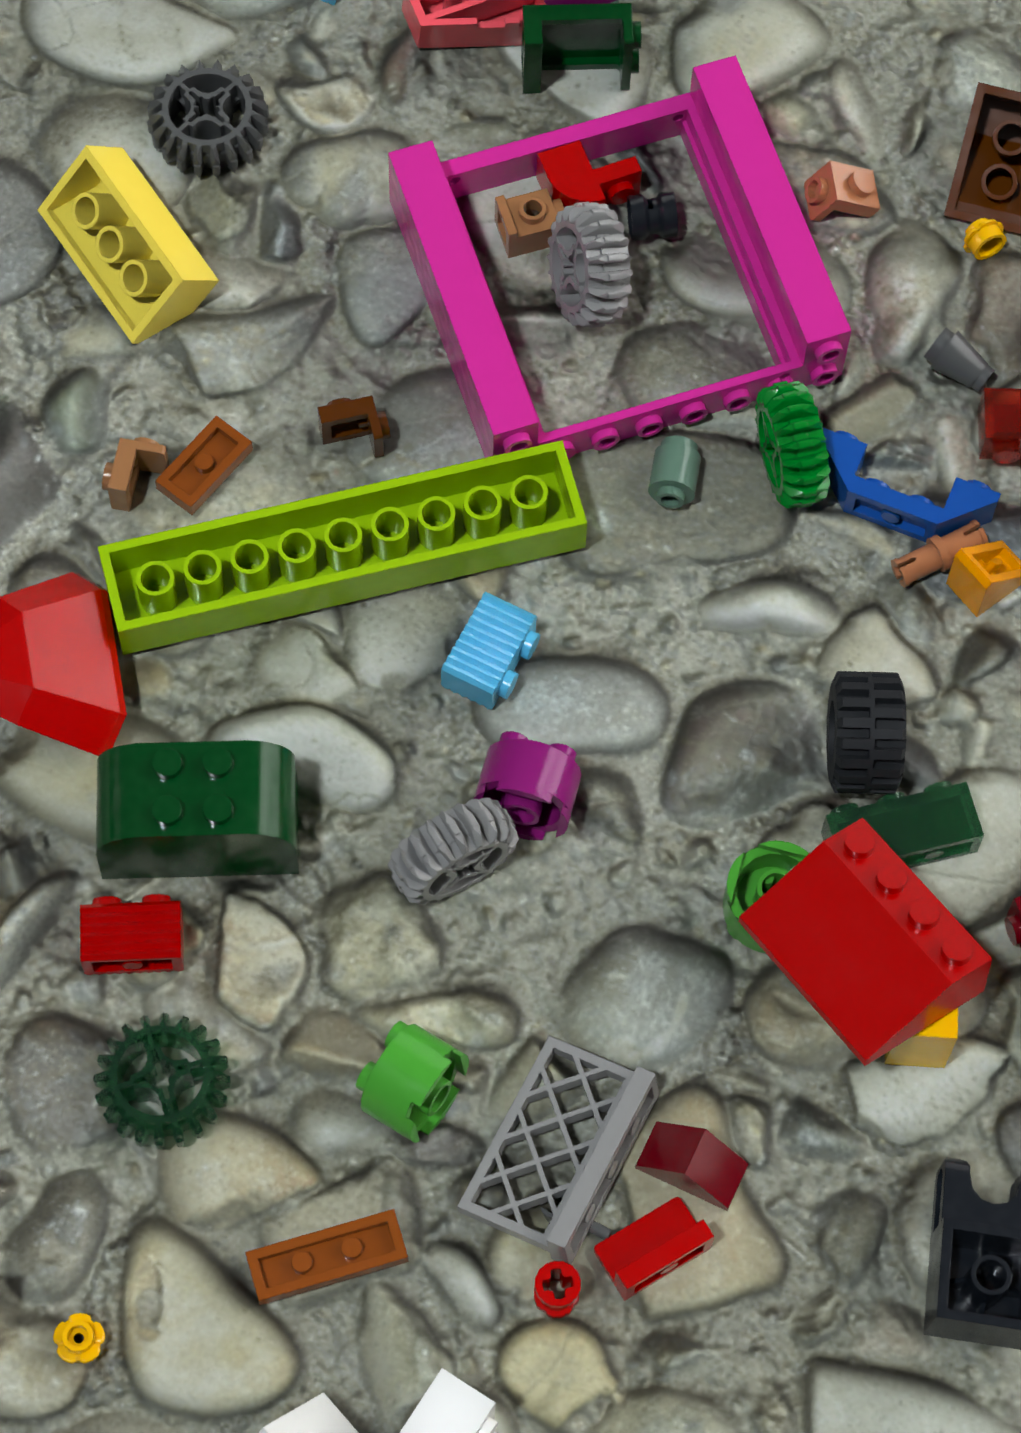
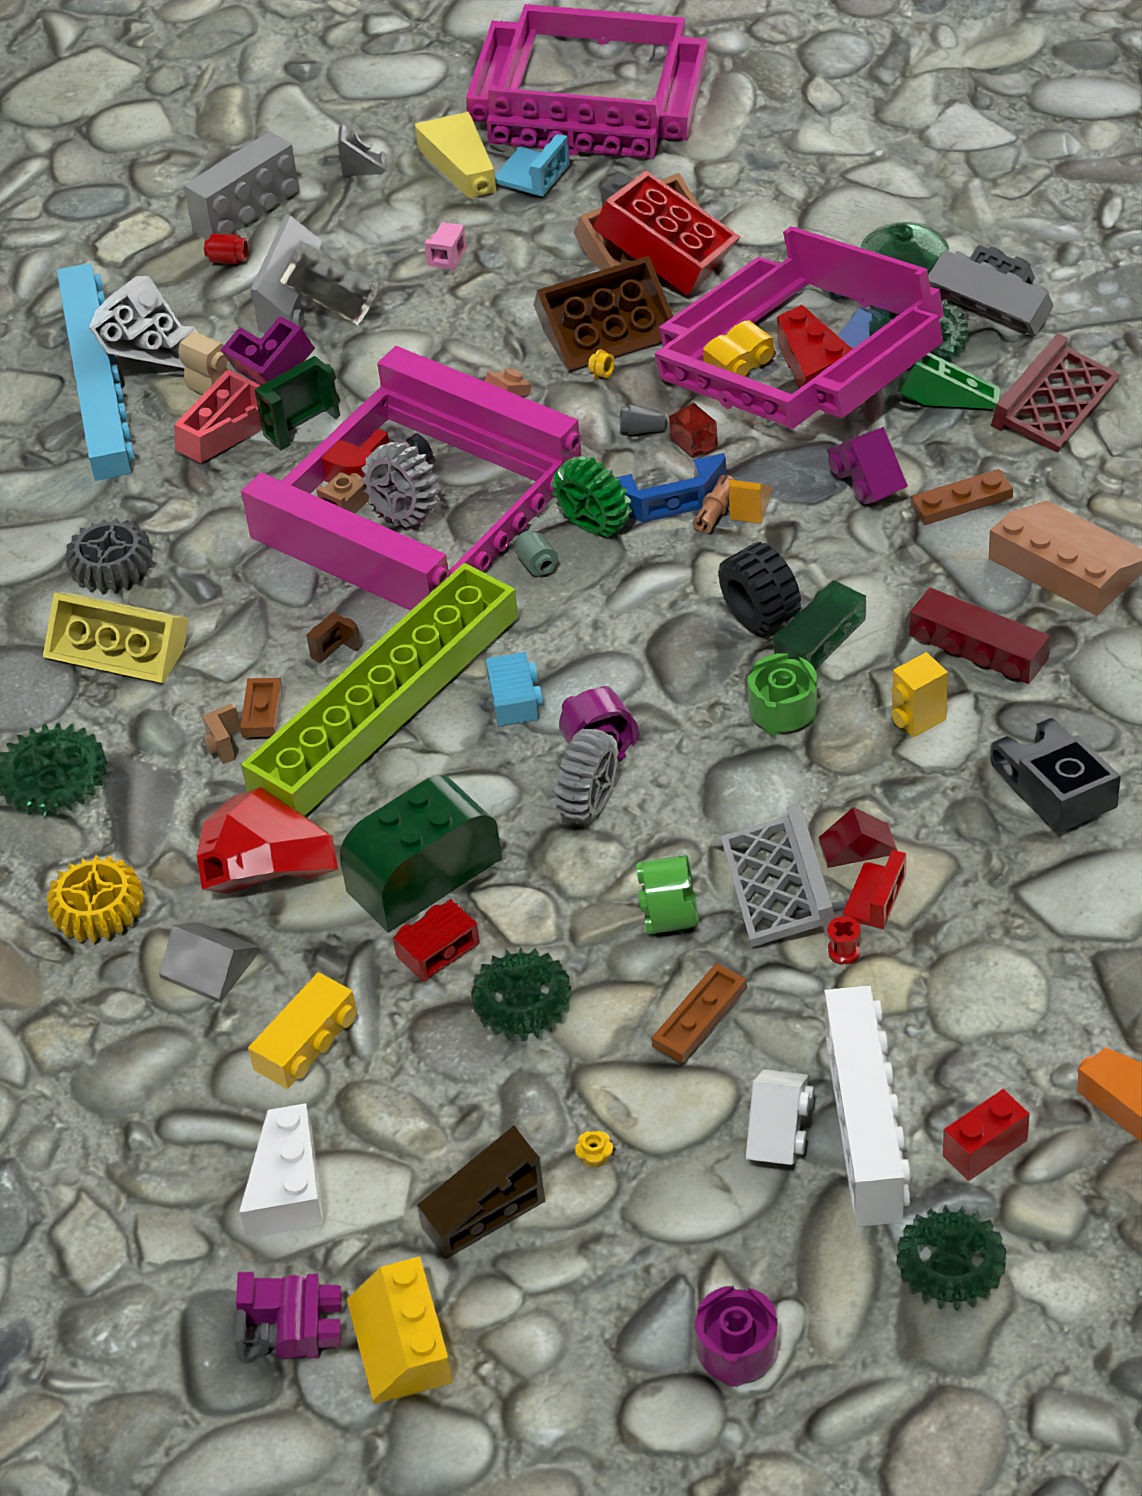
camera: 30 degrees left, 20 degrees down
red slope [738,818,992,1066] -> none

